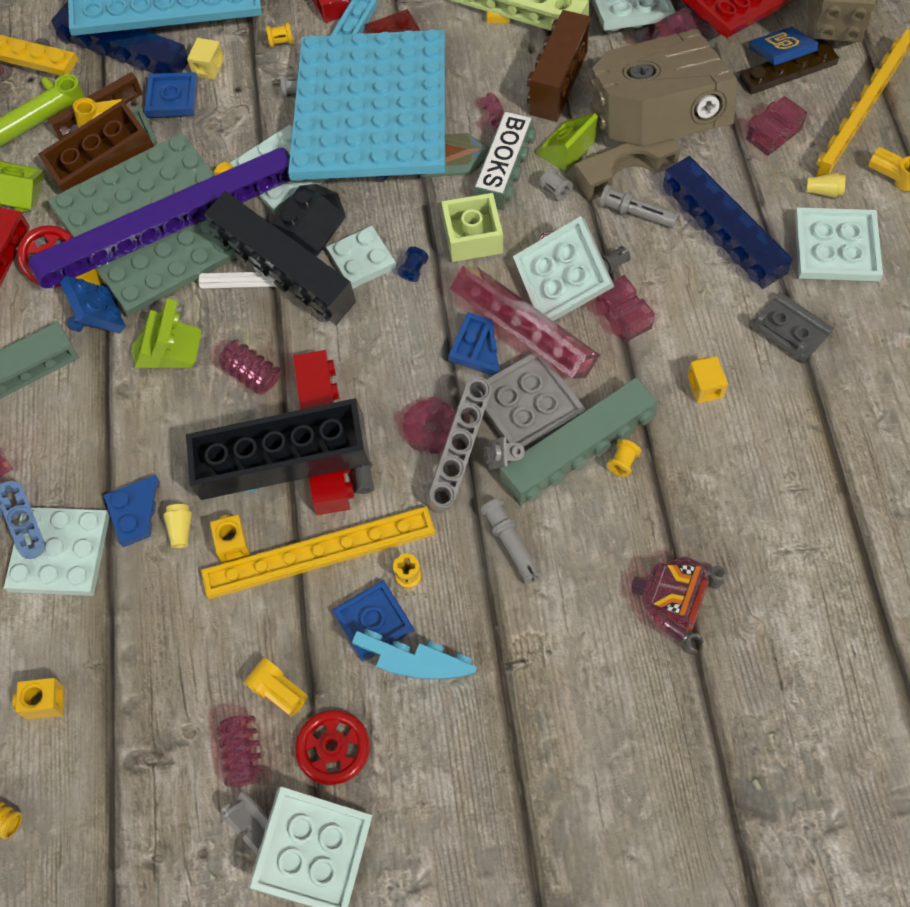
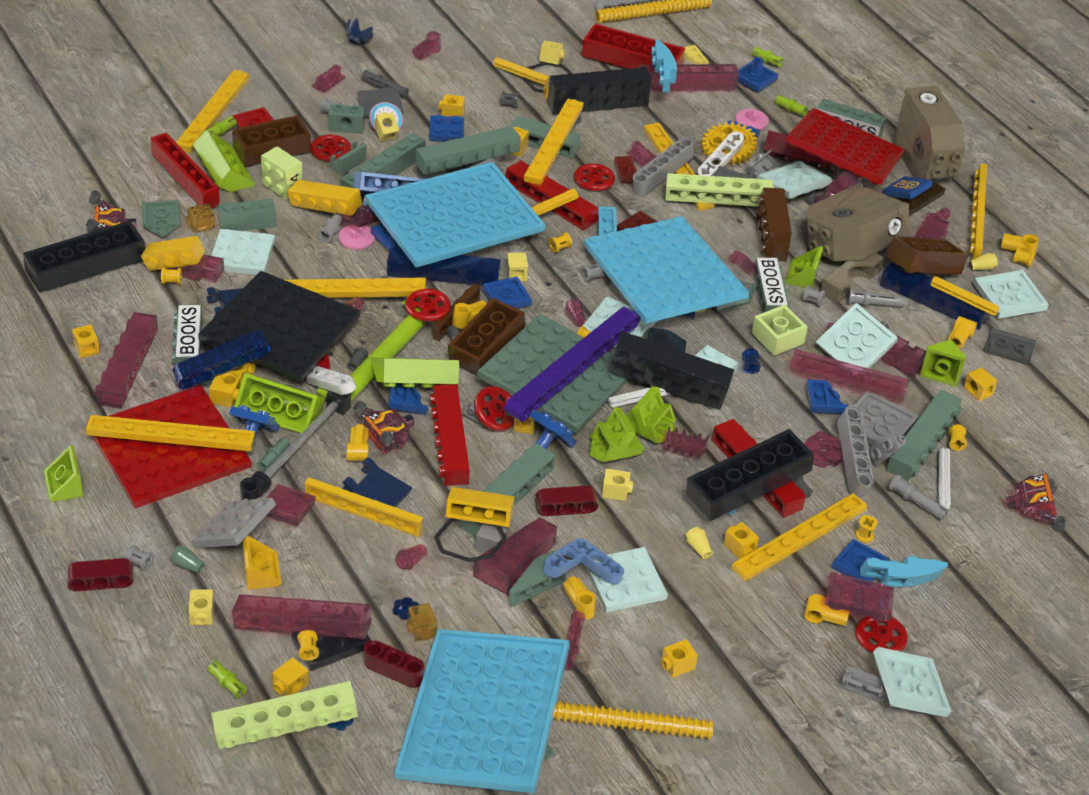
camera: 30 degrees left, 20 degrees down
blue wing [104,475,160,548] -> none
clear pink piece [216,715,264,788] -> none
none -> red plate [405,288,451,322]
none -> dark red beam [535,486,598,516]
none -> clear pink cone [565,298,586,327]
none -> light yellow brick [602,469,633,501]
none -> lime piece [626,387,676,444]
none -> clear pink plate [825,571,894,621]
none -> reddish brown brick [886,236,969,276]
none -> lime slope [920,339,966,387]
none -> clear pink arm [926,208,951,223]
none -> yellow axle [930,276,1000,316]
none -> white axle [938,447,951,509]
none -> yellow piece [948,316,977,348]
none -> yellow bush [1013,247,1036,268]

